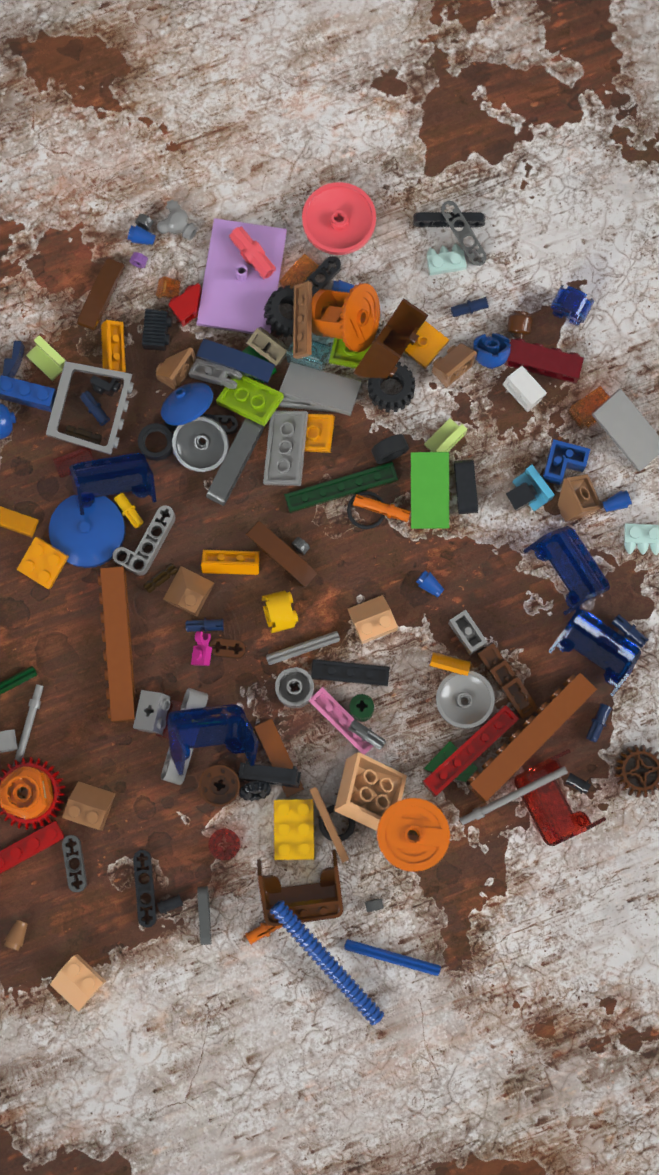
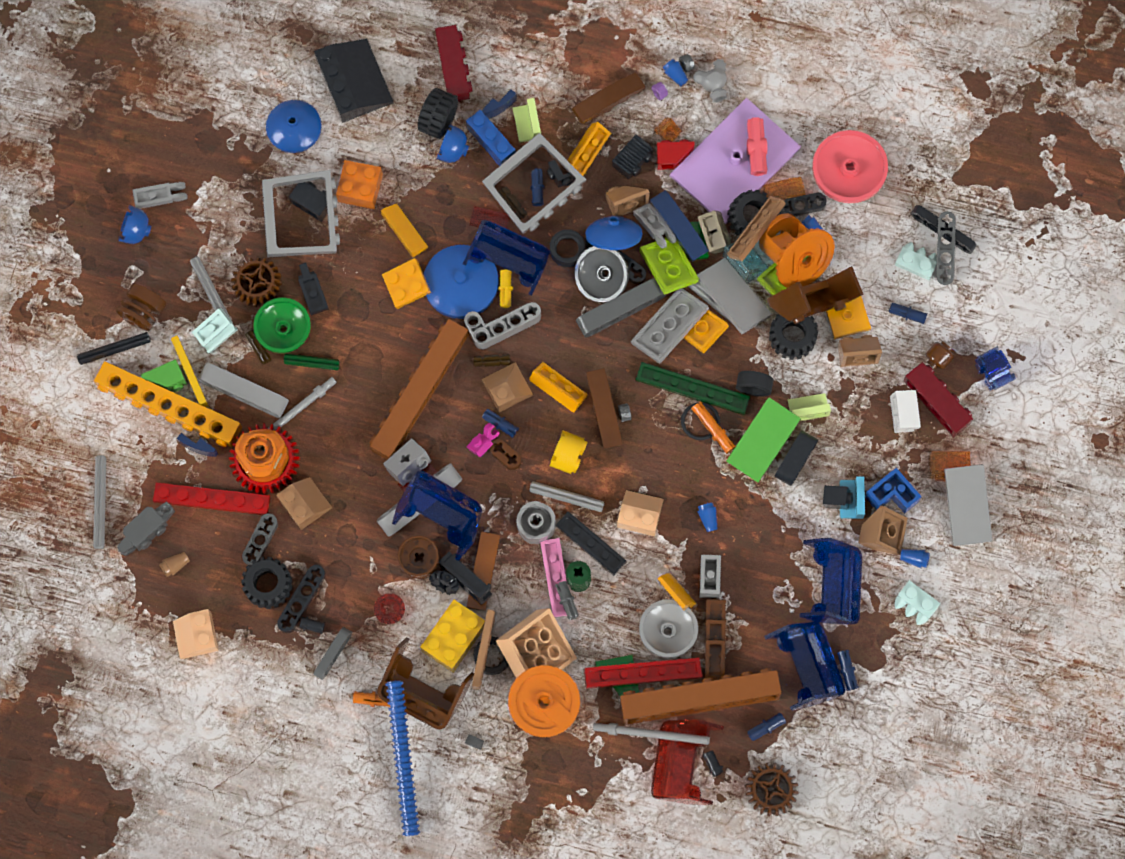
camera: 35 degrees right, 5 degrees down
blue axle [344,939,441,976] -> none
blue cylinder [473,333,511,369] -> none
none -> black tyre [241,557,293,609]

